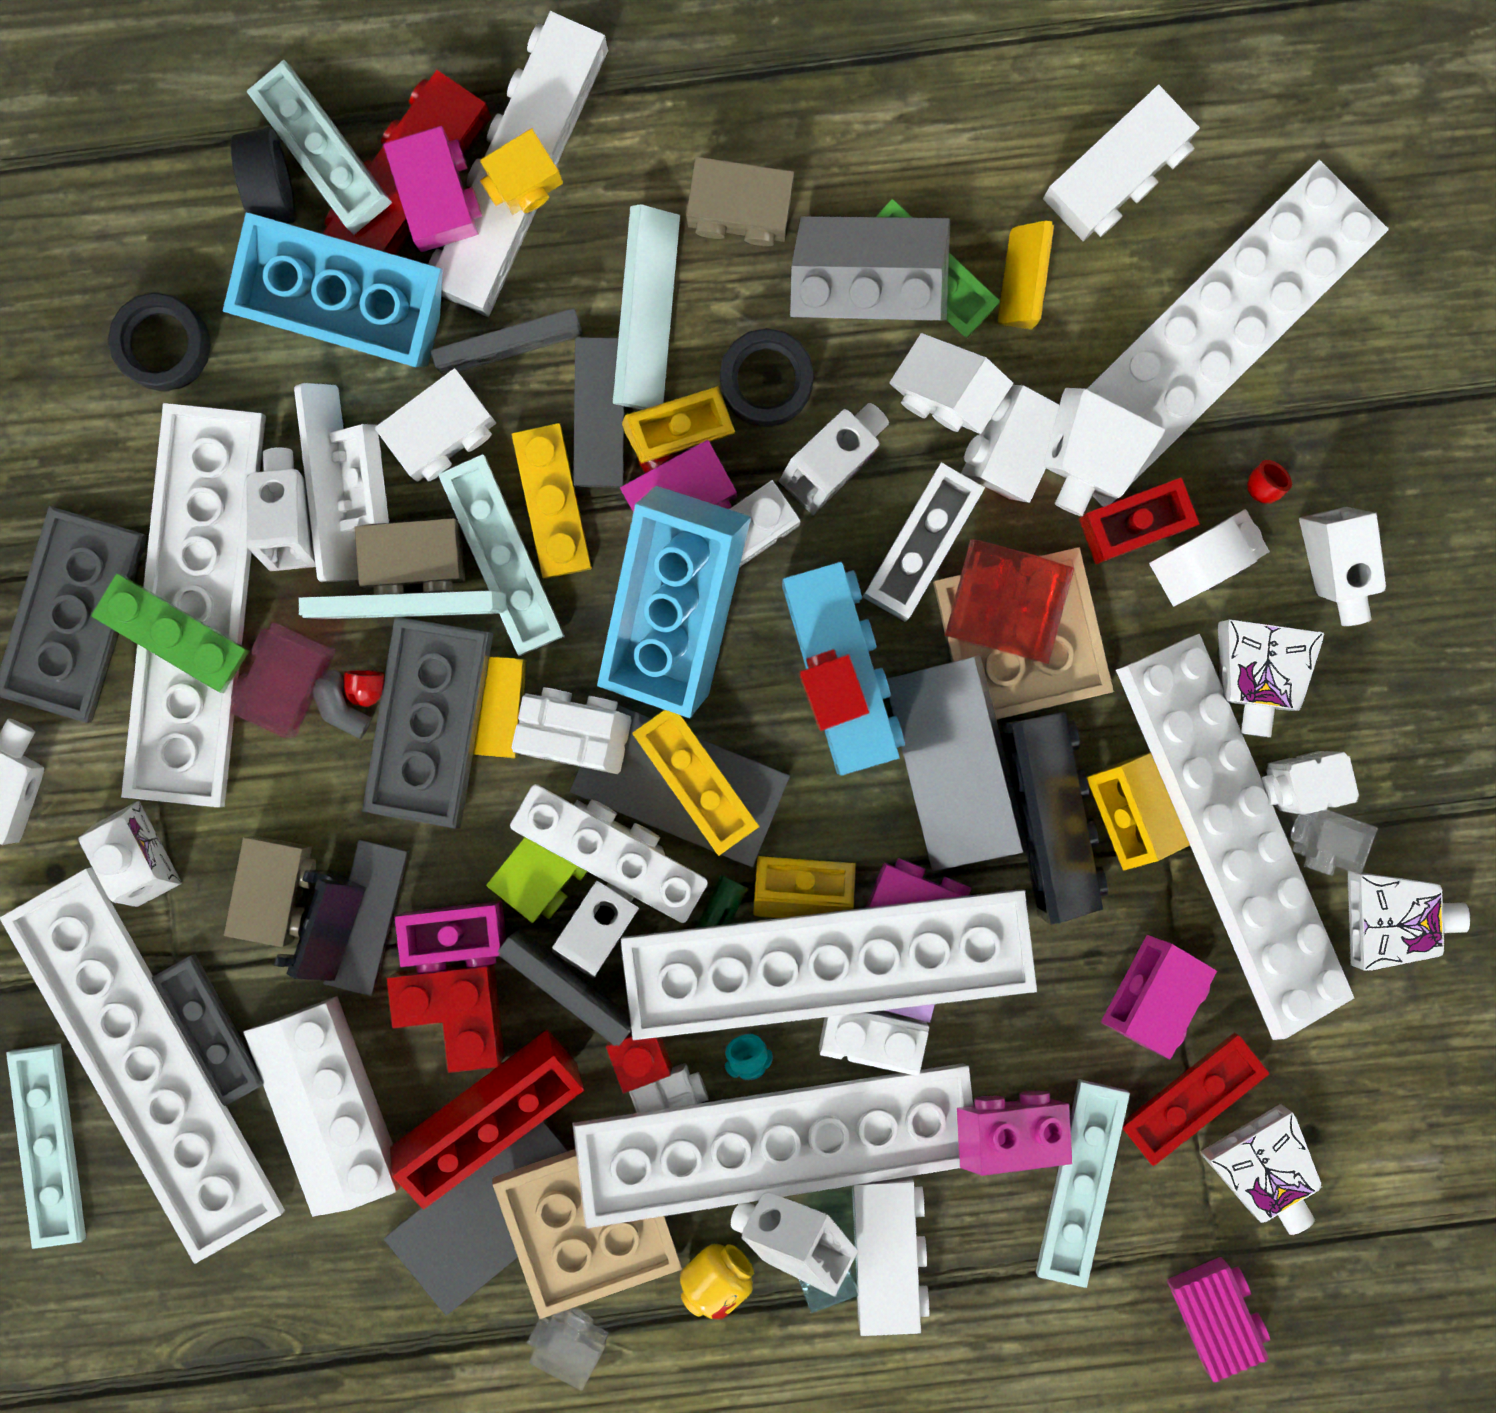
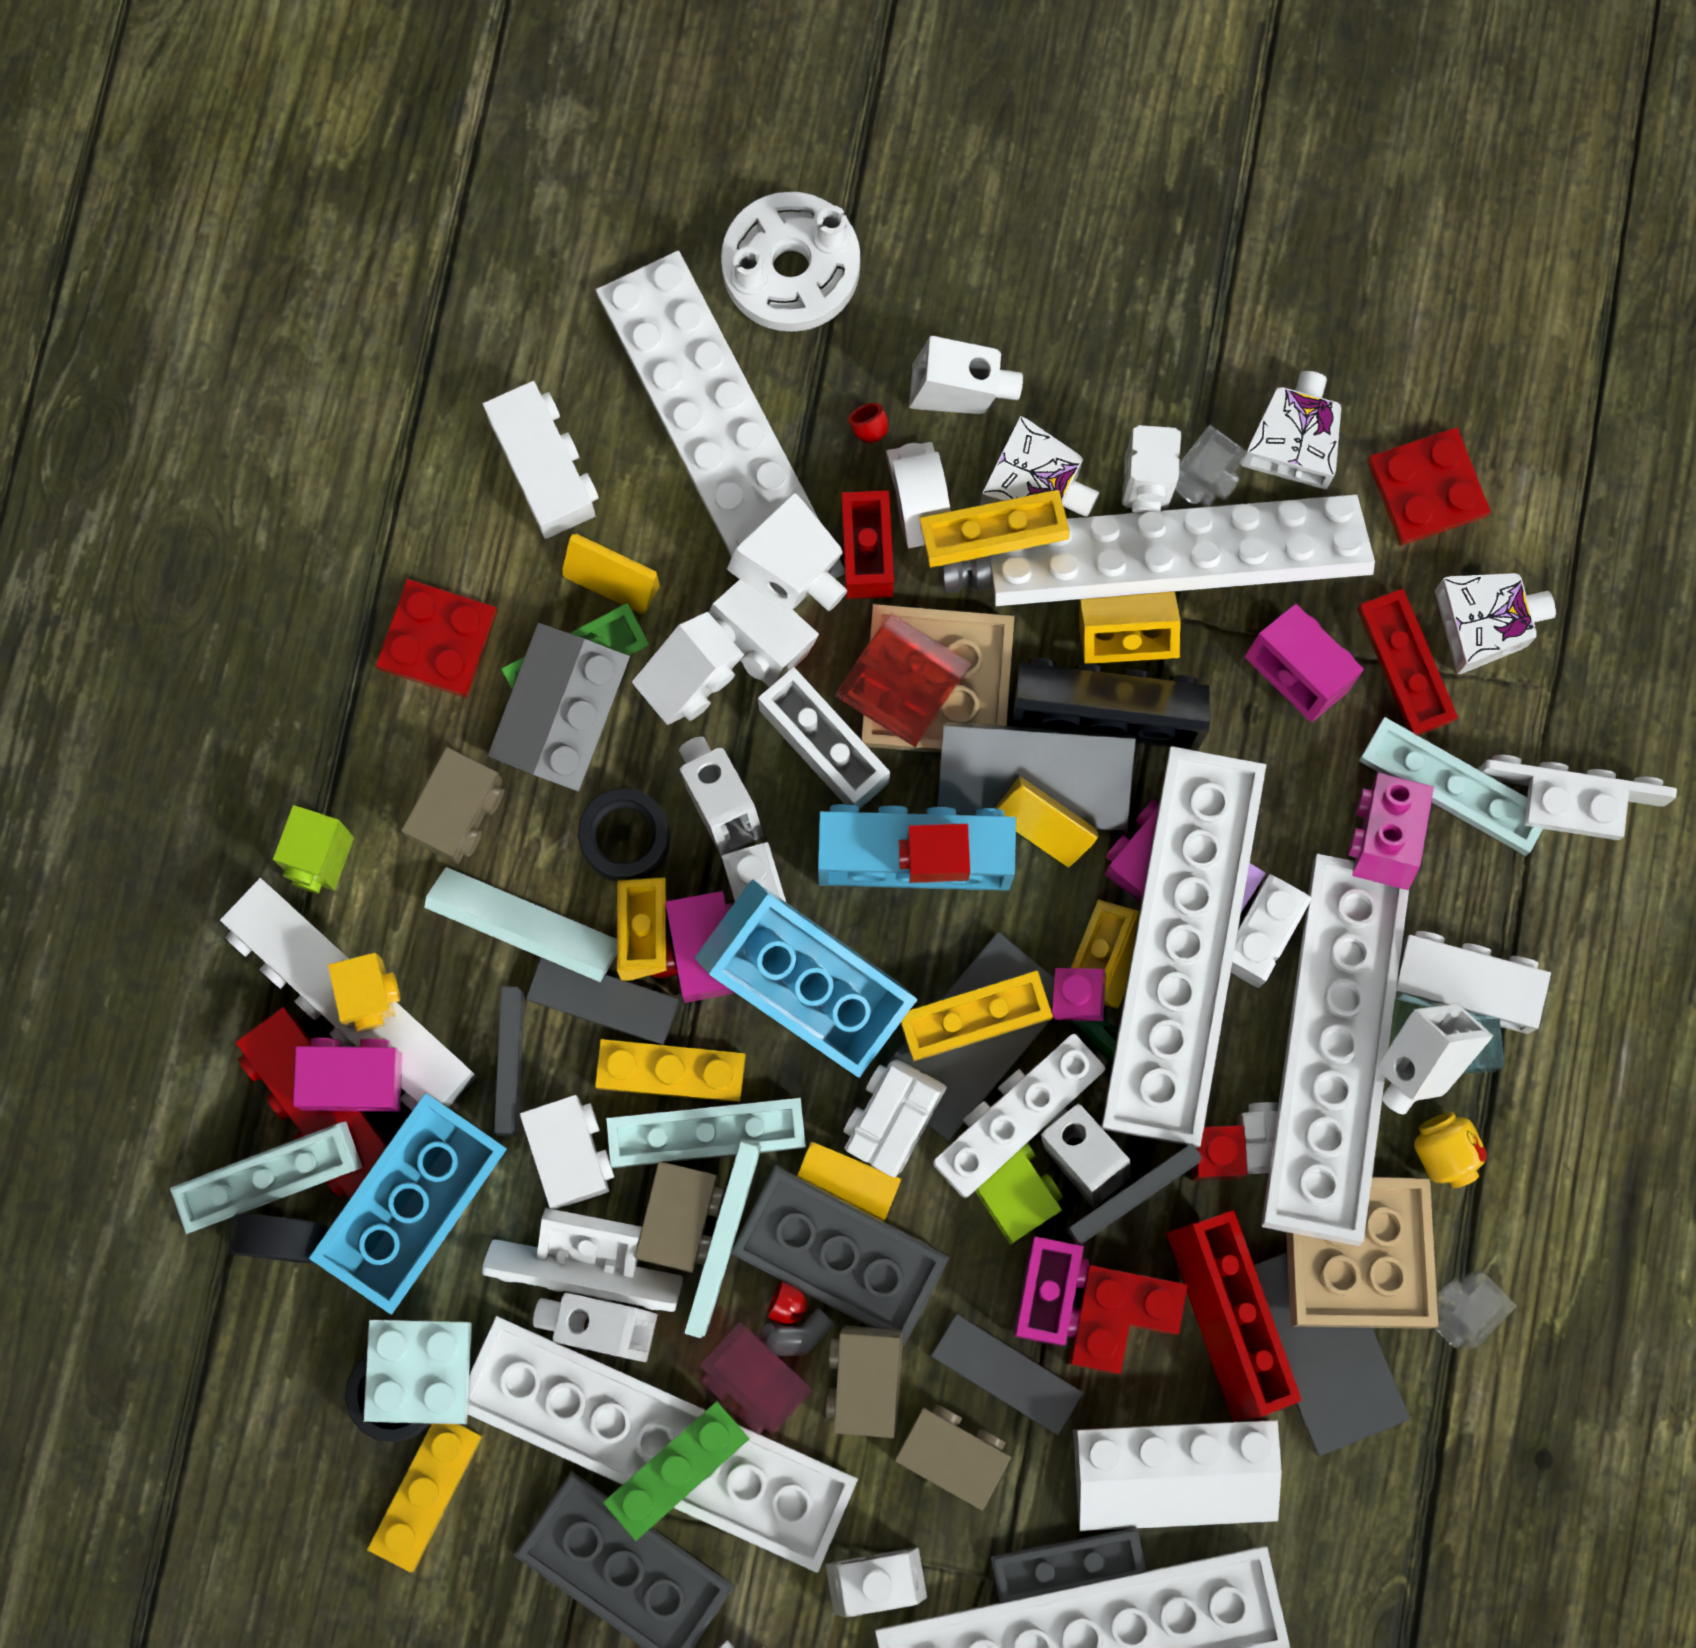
camera: 70 degrees left, 10 degrees down
black hinge [274,870,365,981] -> none
teal plate [725,1034,773,1080] -> none
dark pink brick [1167,1257,1270,1382] -> none
none -> lime brick [273,805,354,894]
none -> light aqua plate [364,1320,471,1424]
none -> yellow plate [367,1423,483,1573]
none -> red plate [376,579,498,698]
none -> white piece [721,192,860,331]
none -> dark tan brick [826,1326,903,1438]
none -> yellow plate [919,490,1070,568]
none -> flat silver wheel [940,556,992,594]
none -> yellow slope [995,775,1099,868]
none -> dark pink plate [1052,968,1106,1021]
none -> red plate [1367,427,1491,546]
none -> white bracket [1478,755,1677,840]

